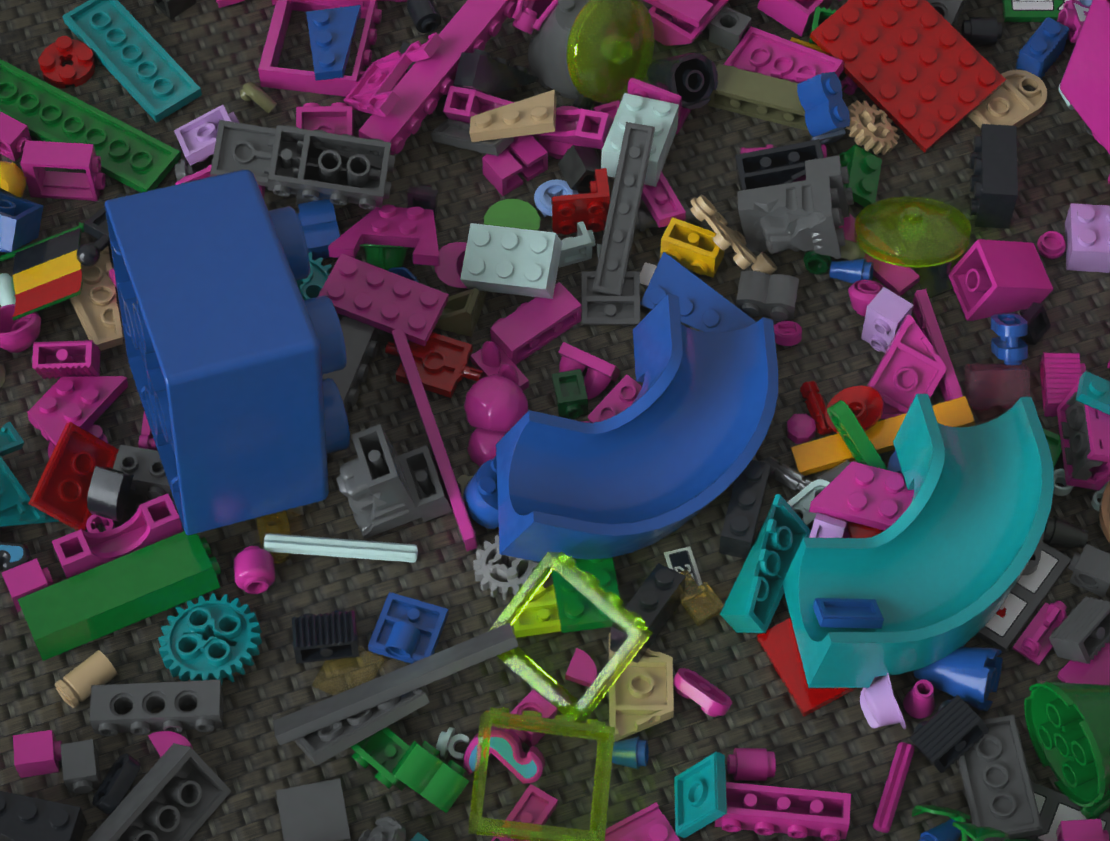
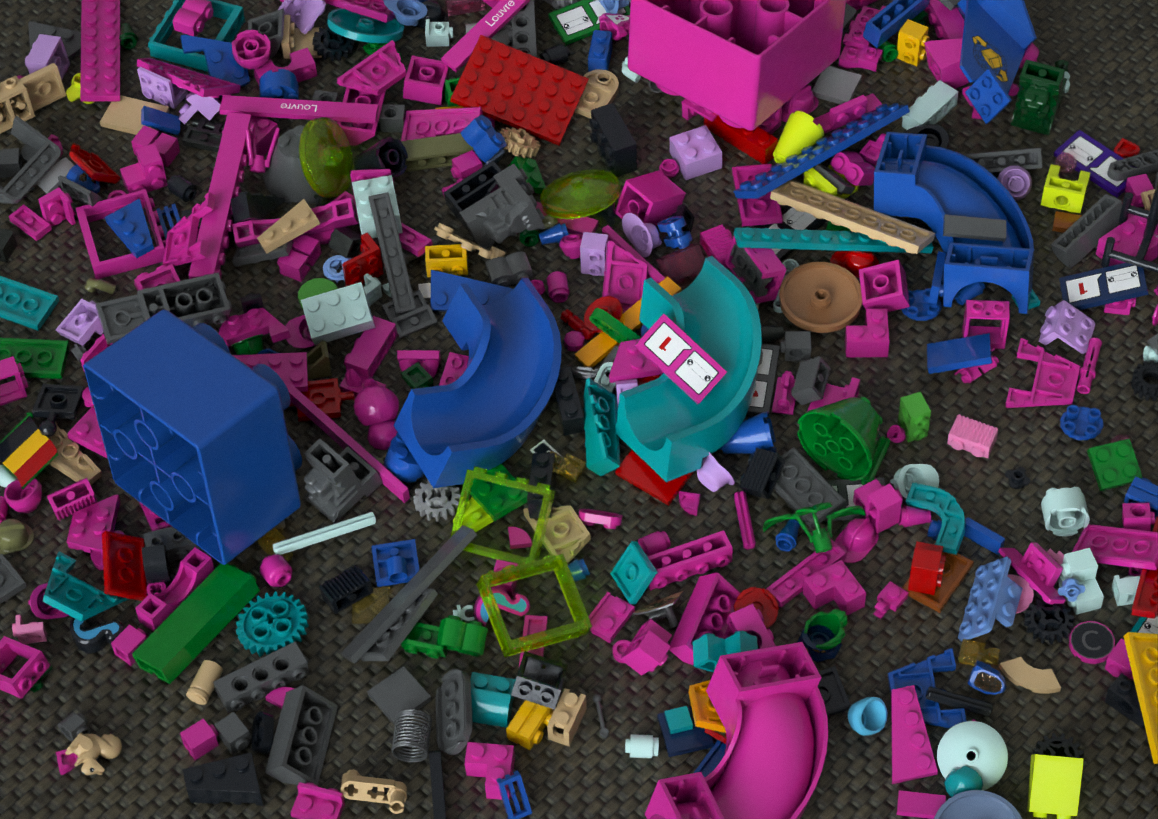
camera: 25 degrees left, 5 degrees down
blue tile [813,598,884,629] -> none
dark pink cone [903,679,935,719] -> none
none -> blue tile [156,204,180,240]
none -> dark pink brick [451,150,482,179]
none -> dark pink brick [546,271,569,303]
none -> lavender piece [622,213,662,257]
none -> tile [634,314,727,404]
none -> dark pink tile [679,491,701,516]

